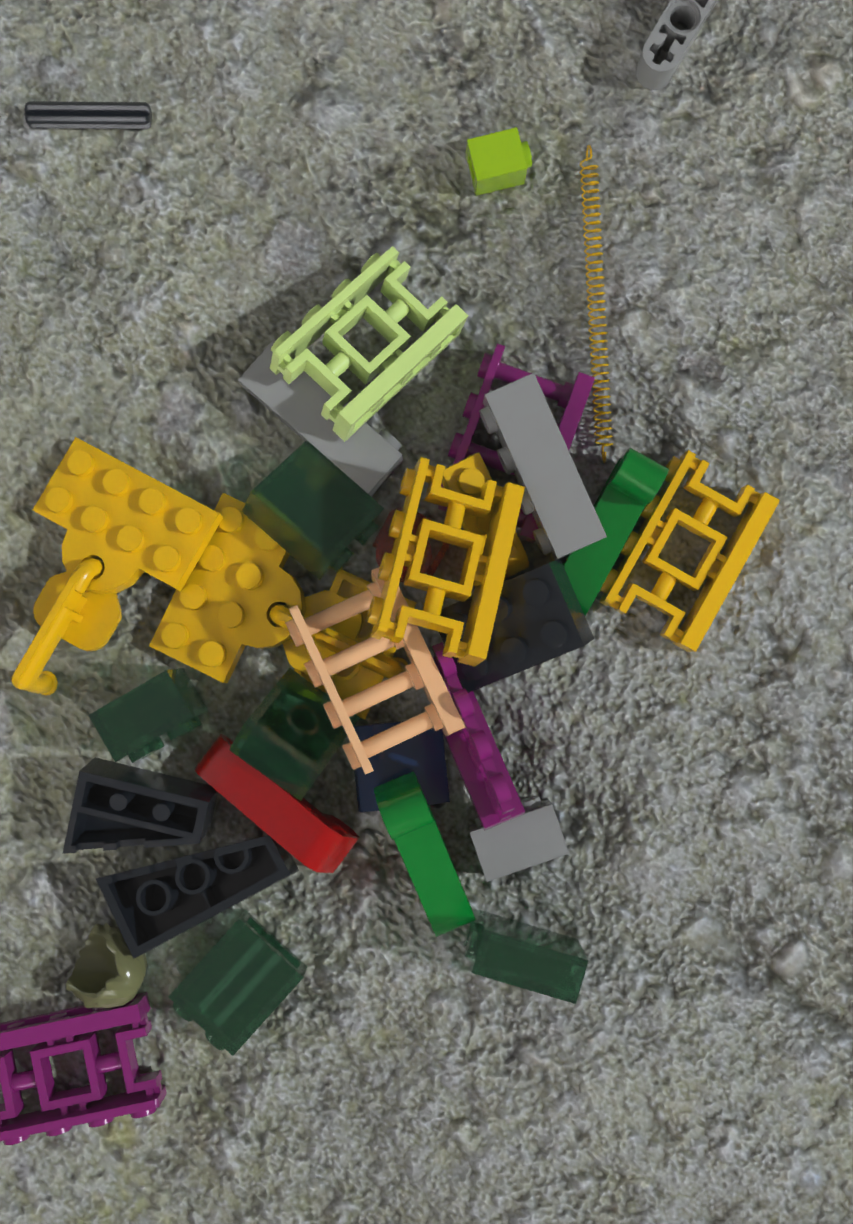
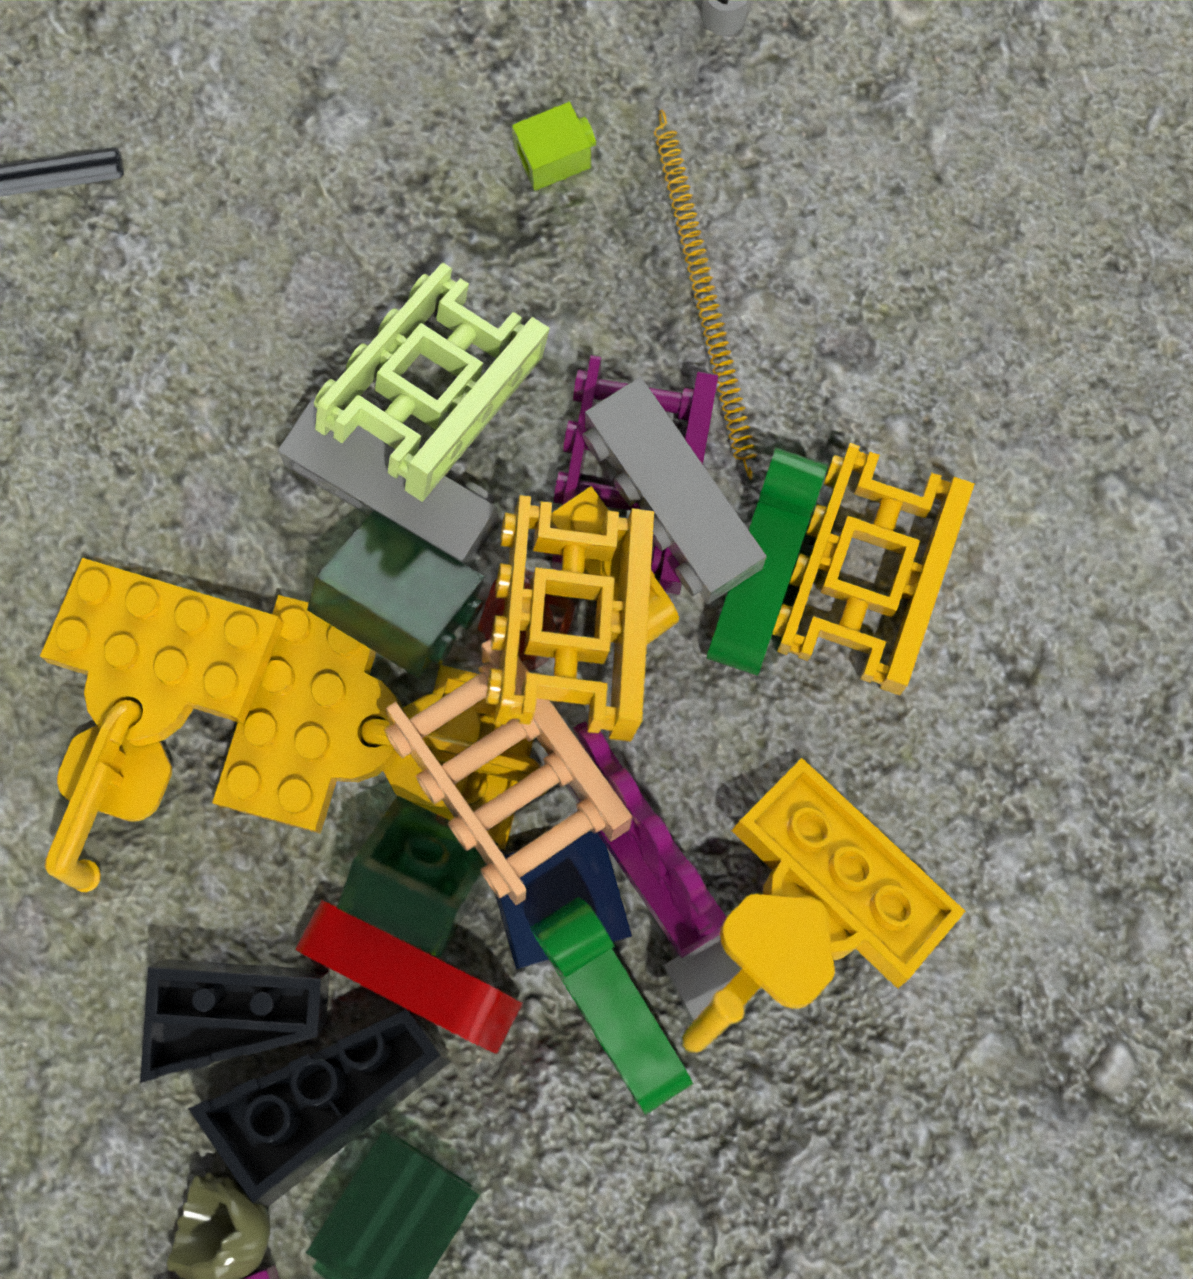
camera: 10 degrees left, 10 degrees down
clear green brick [88,668,209,763] -> none
black brick [439,559,594,693] -> none
clear green brick [463,910,589,1004] -> none
none -> yellow plate [682,758,966,1052]

